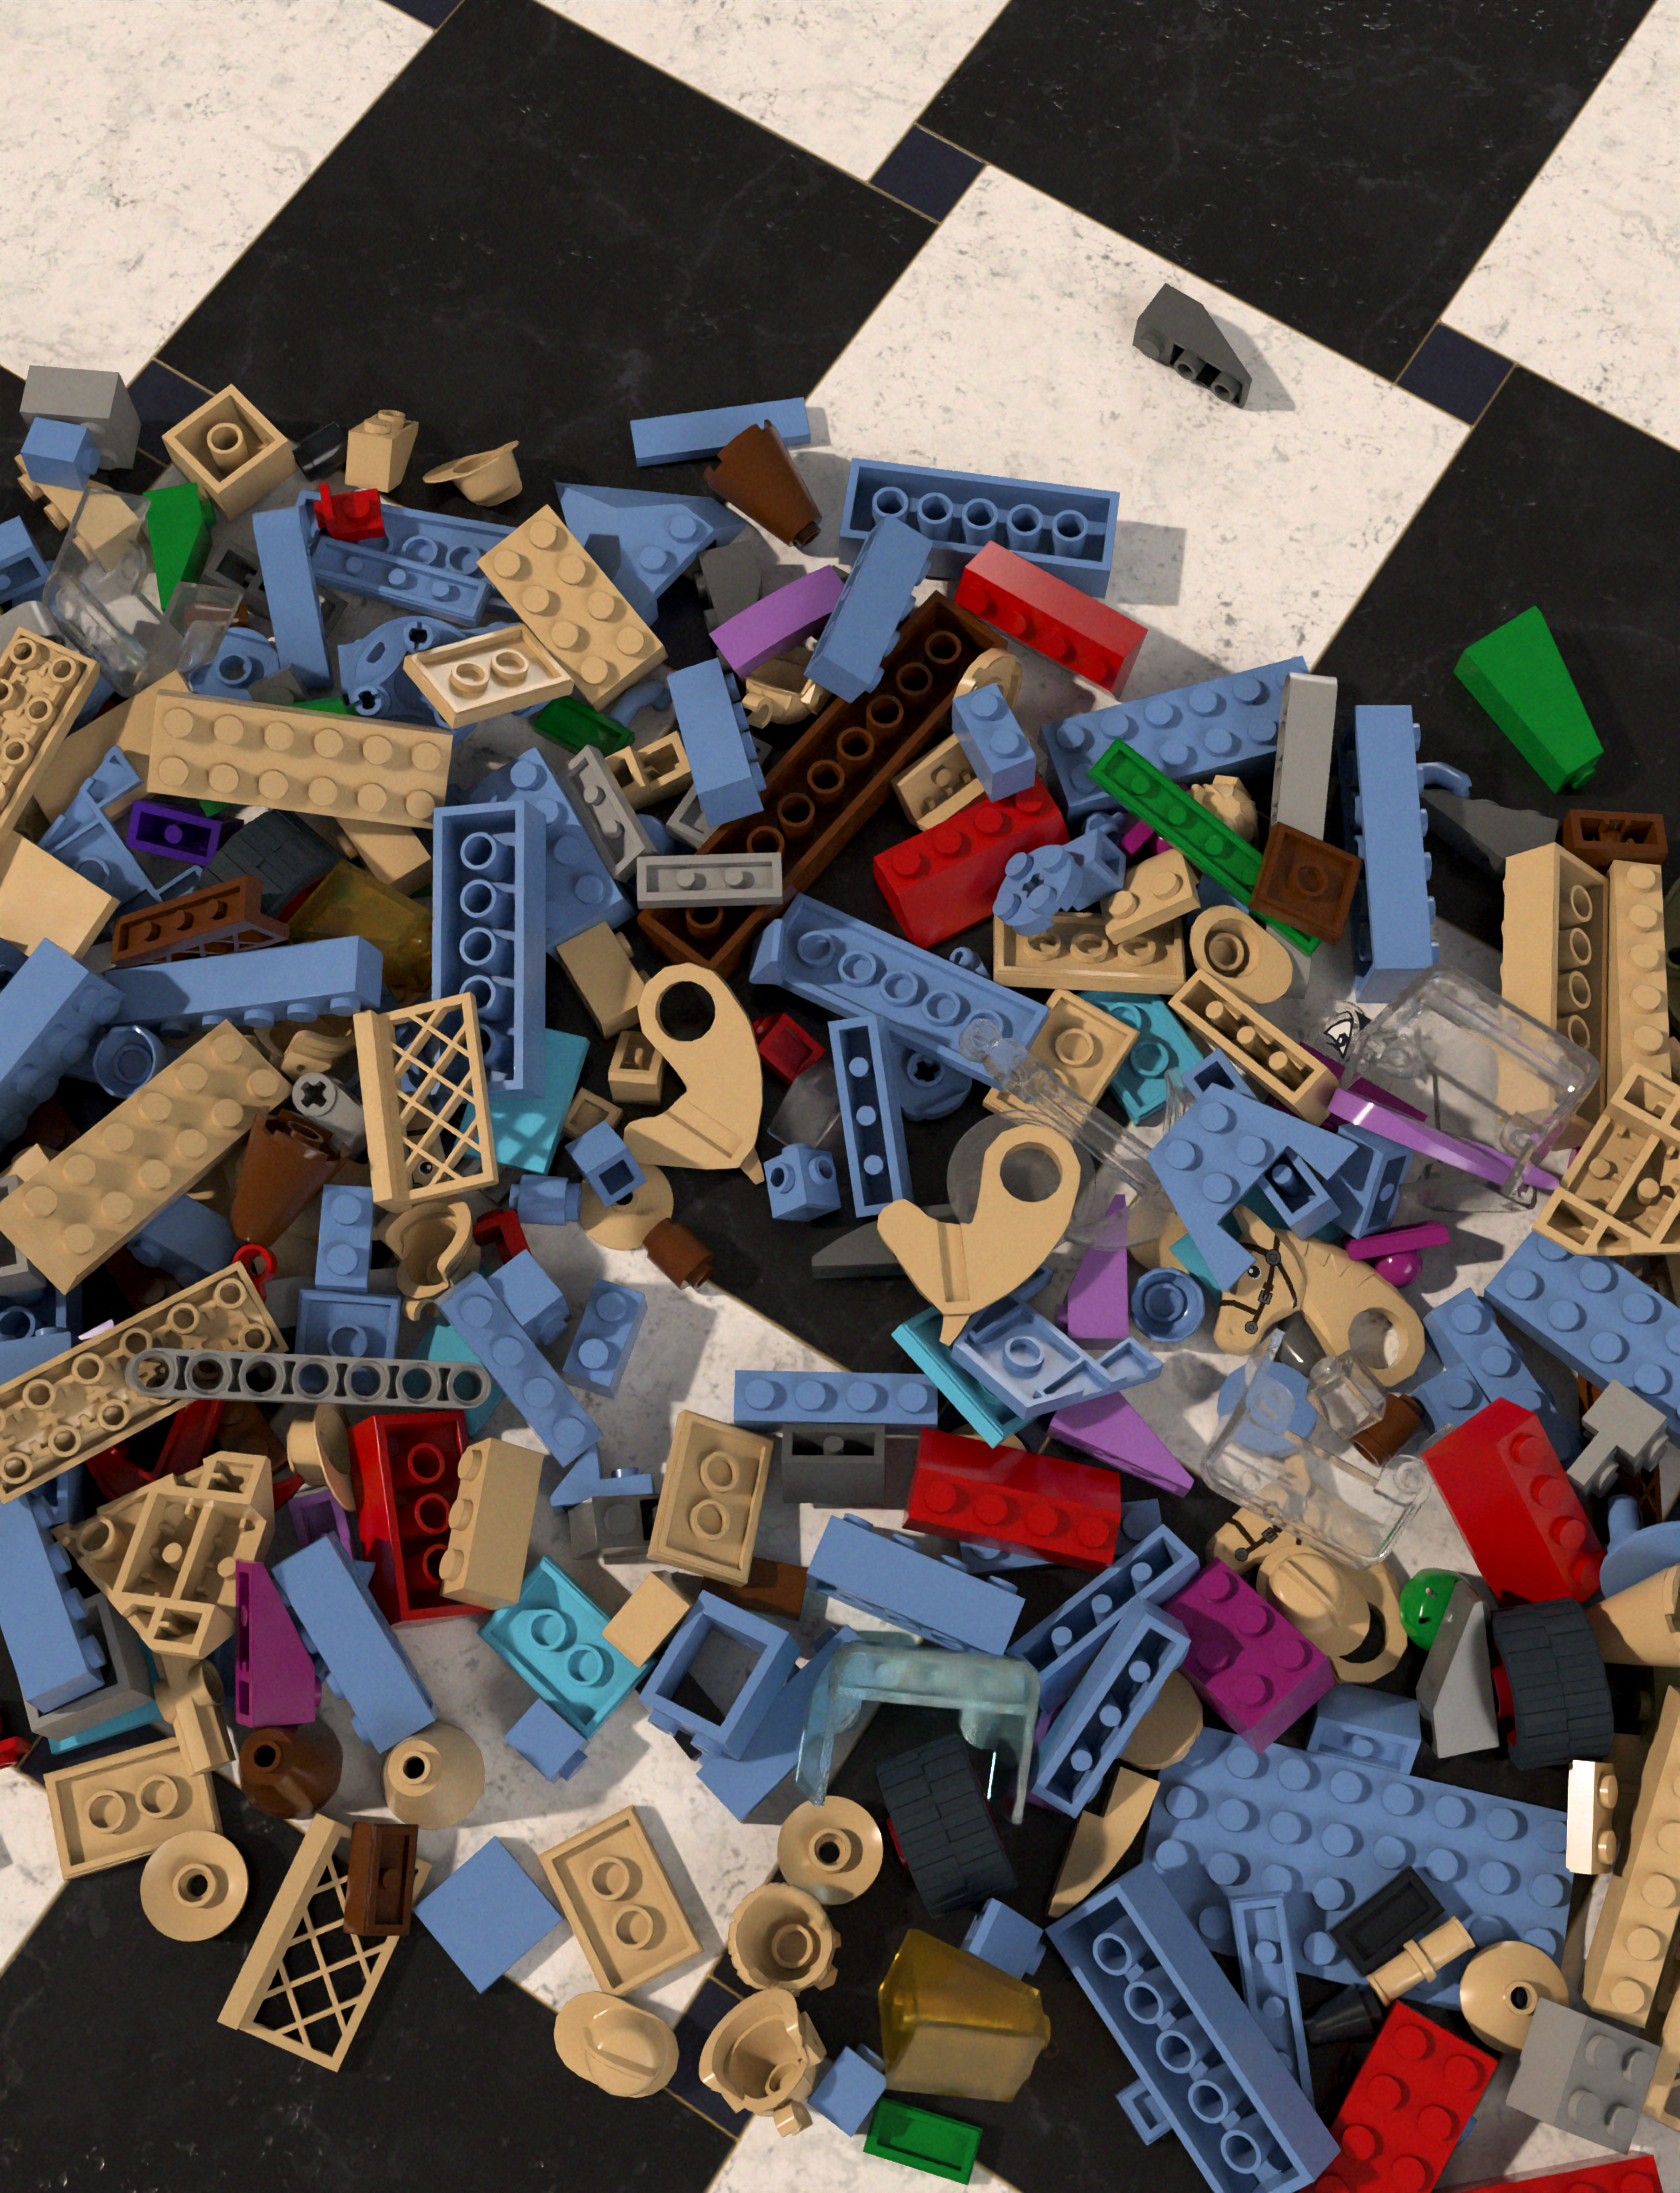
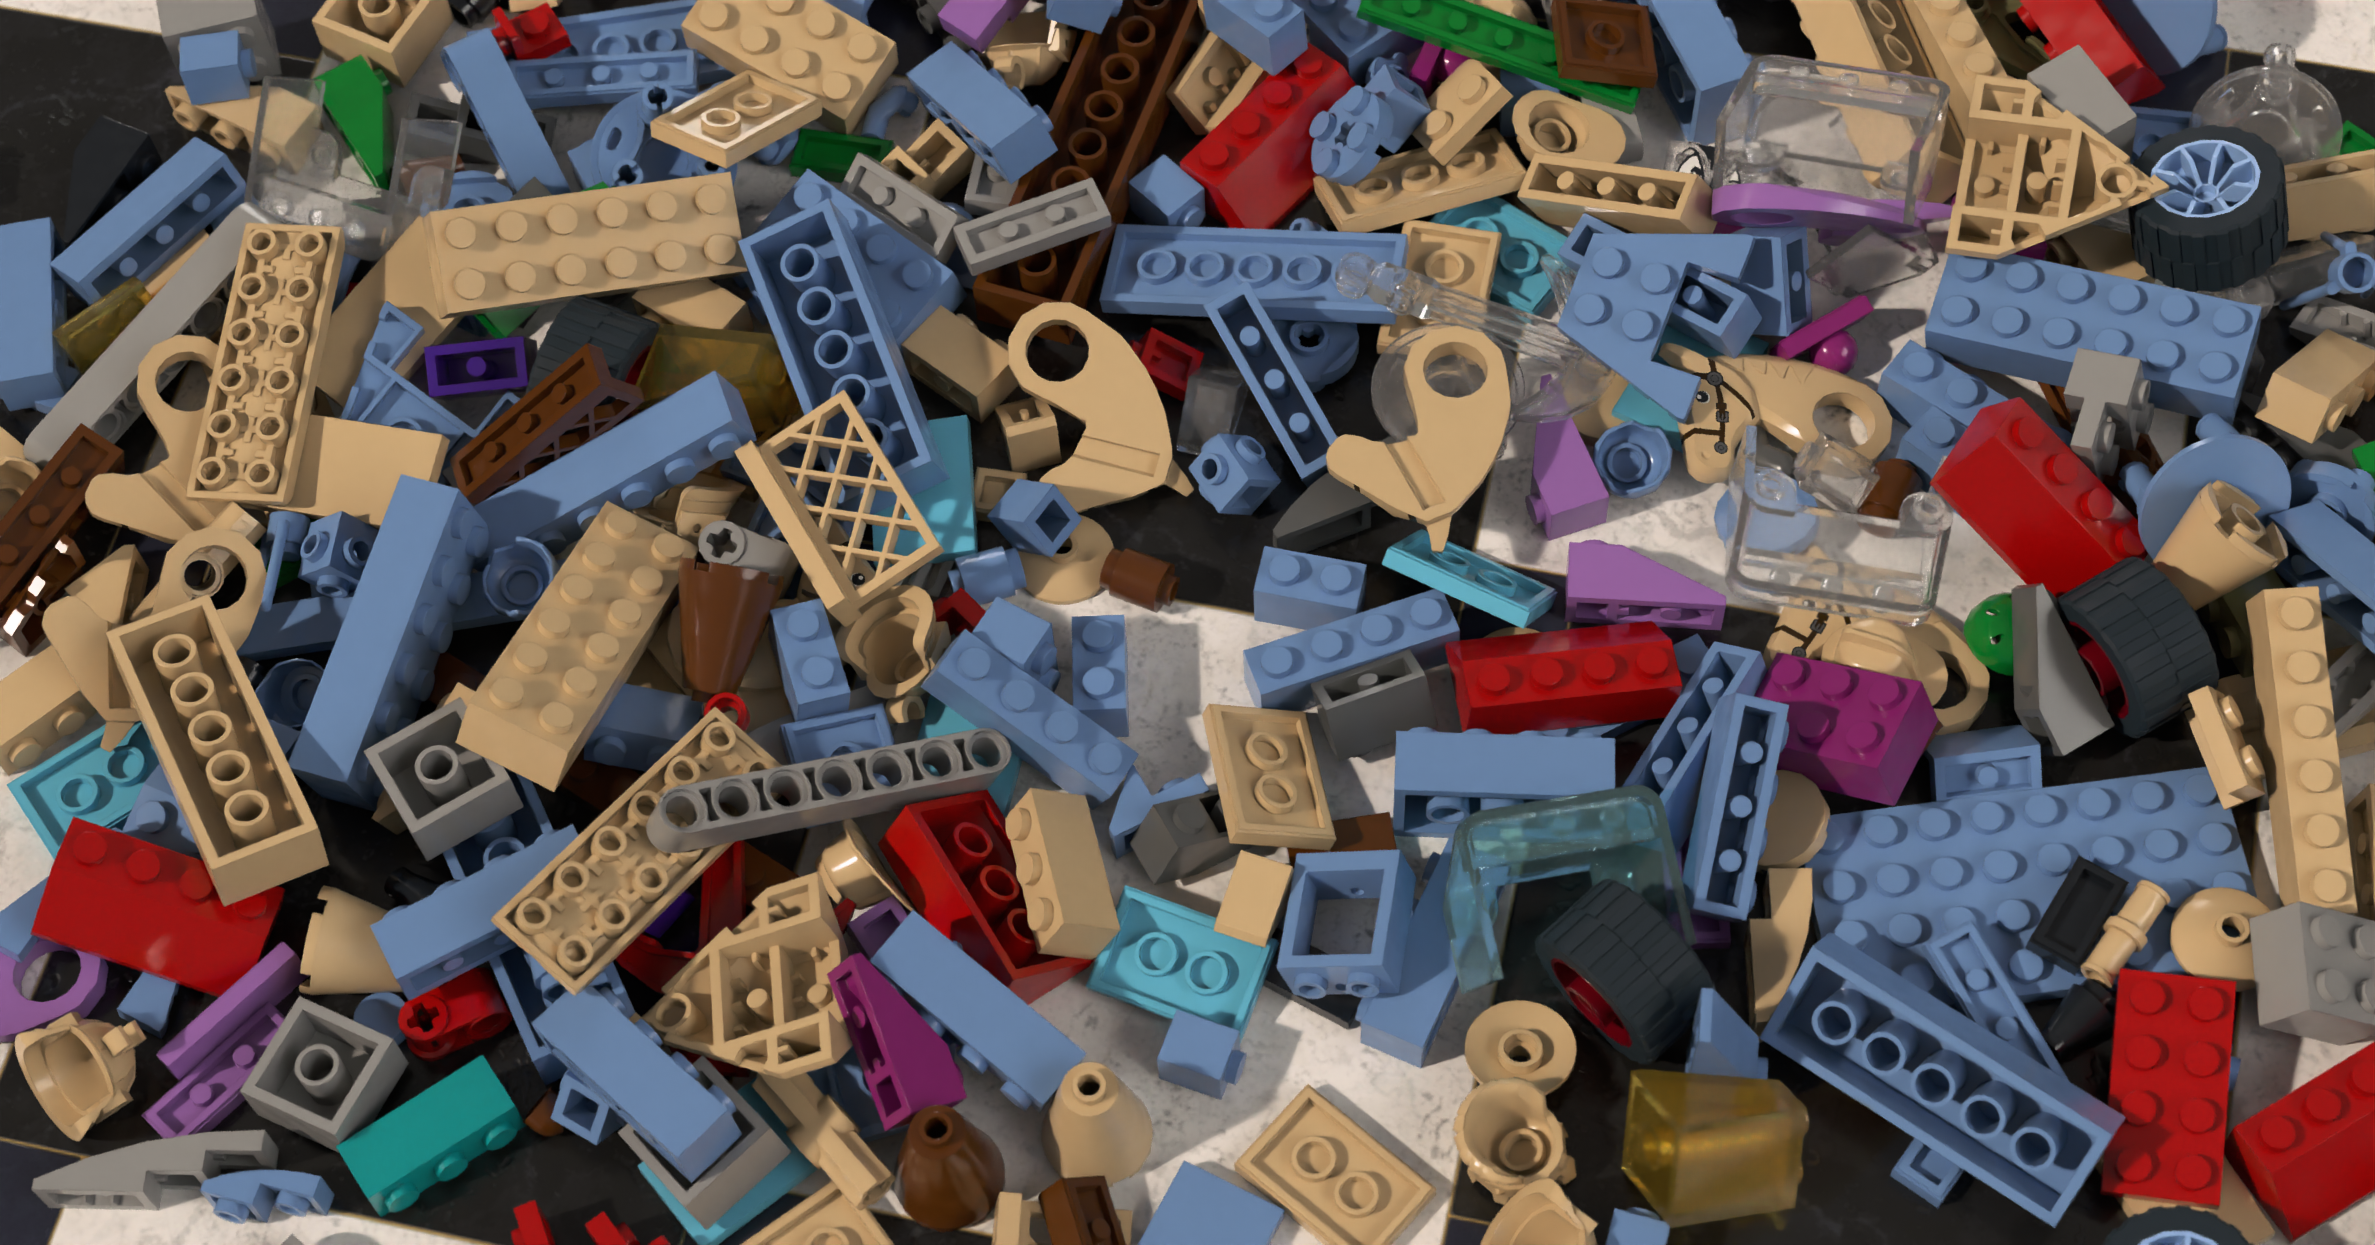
camera: 15 degrees left, 10 degrees down
medium blue slope [748,919,789,985] -> none
medium blue wing [950,1263,1164,1420] -> none
none -> medium blue brick [1128,154,1206,227]
none -> medium blue brick [1253,546,1367,630]

